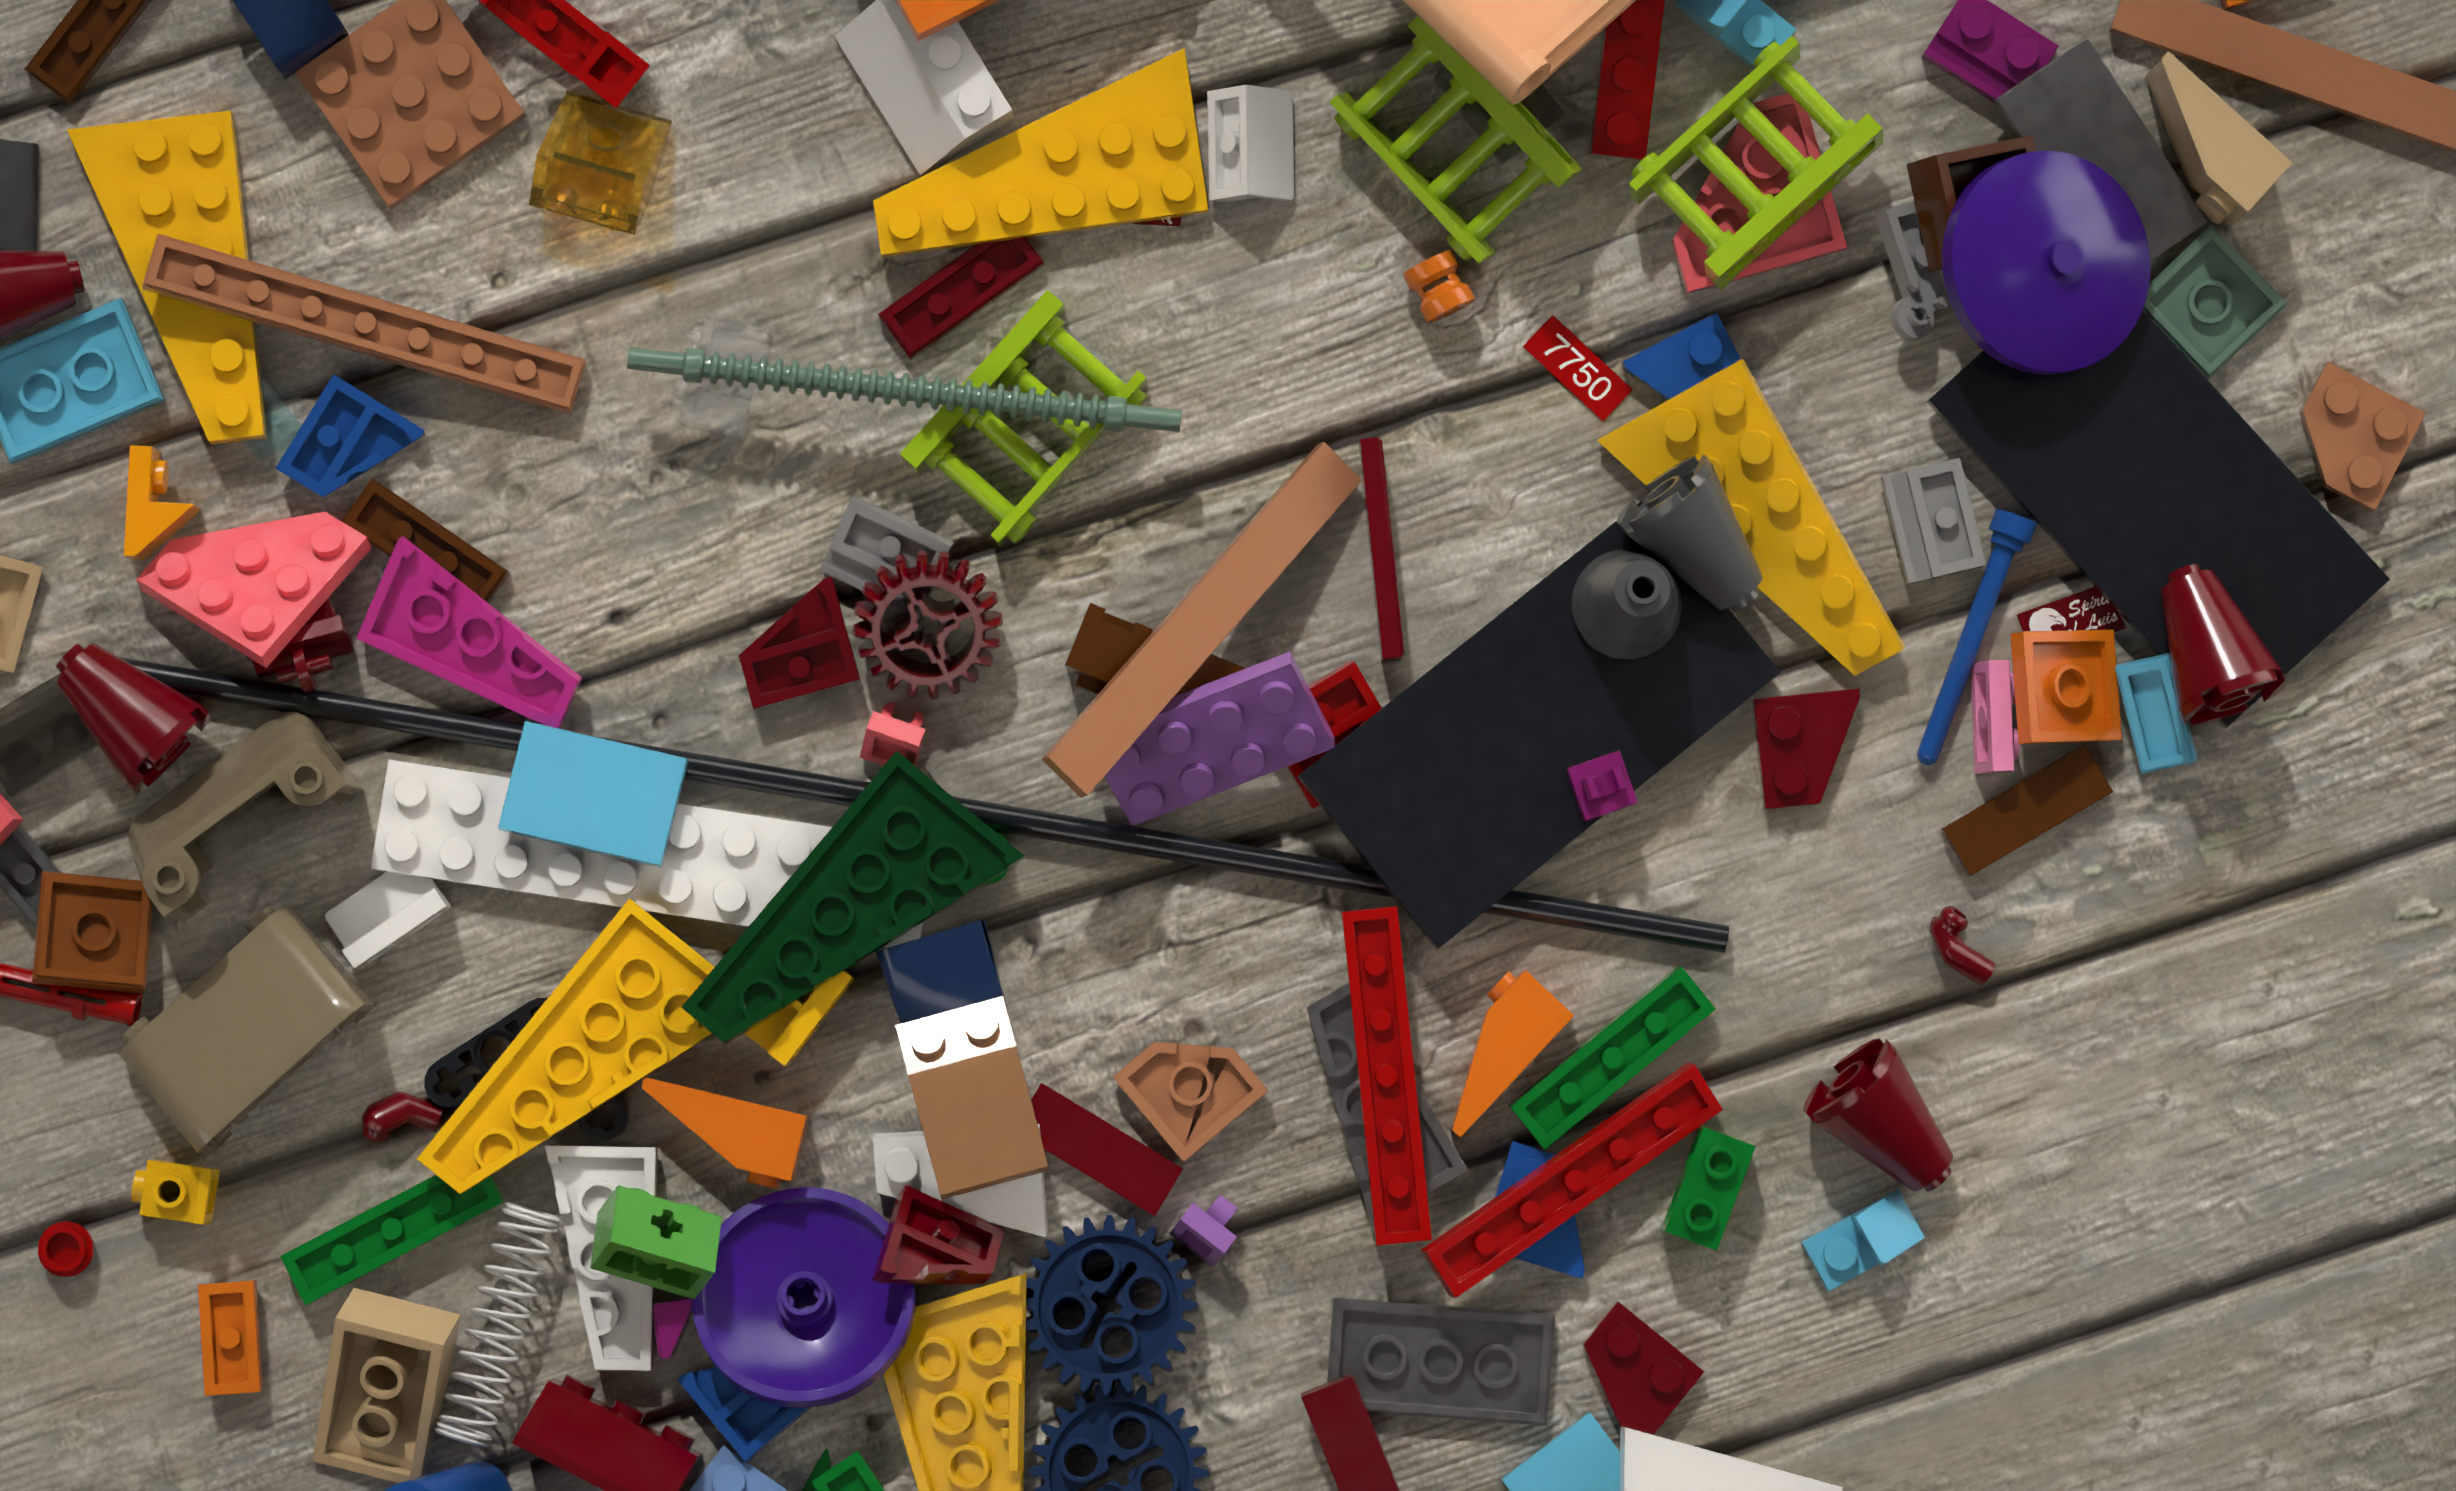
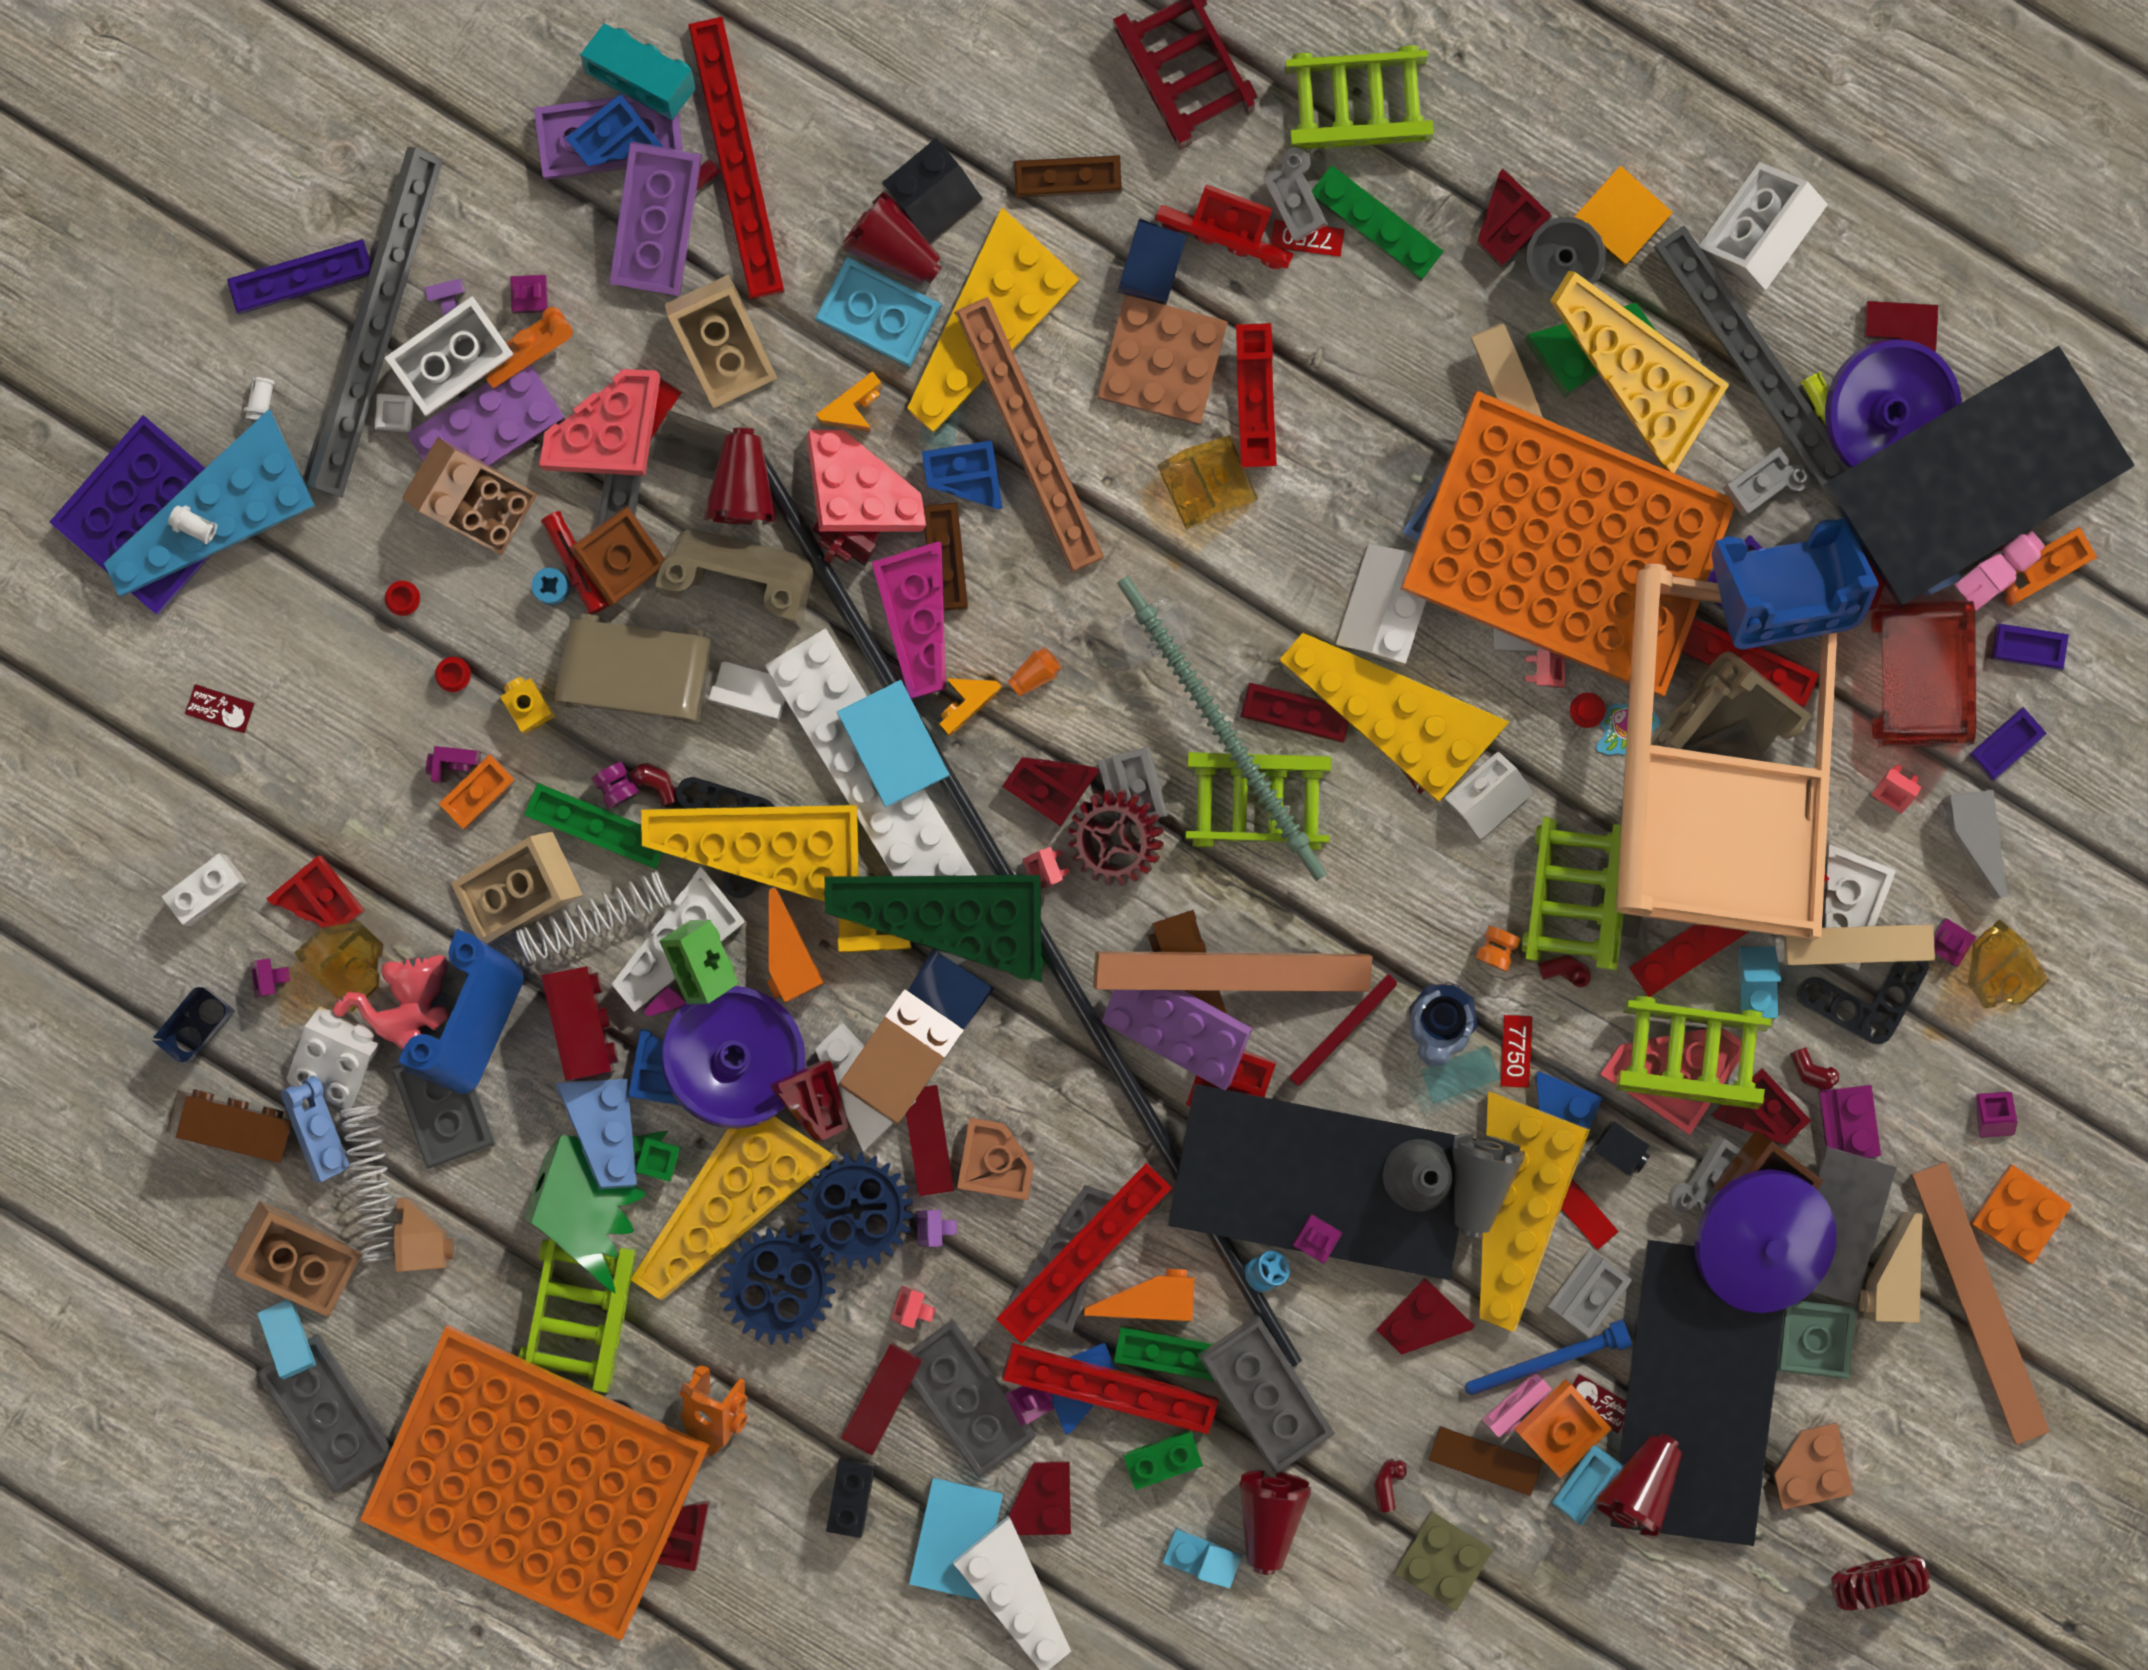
camera: 55 degrees right, 0 degrees up
none -> magenta bracket [426,746,481,784]
none -> dark azure wheel [531,567,570,606]
none -> magenta wheel [591,761,639,810]
none -> coral tile [890,1285,936,1328]
none -> light orange slope [939,678,1002,737]
none -> magenta tile [1004,1385,1055,1427]
none -> orange cone [1008,646,1062,697]
none -> flat silver tile [1198,1315,1335,1474]
none -> dark azure wheel [1245,1251,1290,1292]
none -> olive plate [1394,1511,1493,1612]
none -> piece [1409,982,1478,1067]
none -> clear light blue tile [1420,1045,1500,1104]
none -> dark red arm [1537,955,1591,988]
none -> red sticker [1561,1178,1619,1250]
none -> black brick [1590,1121,1650,1175]
none -> dark red wing [1710,1068,1811,1145]
none -> dark red arm [1790,1047,1840,1090]

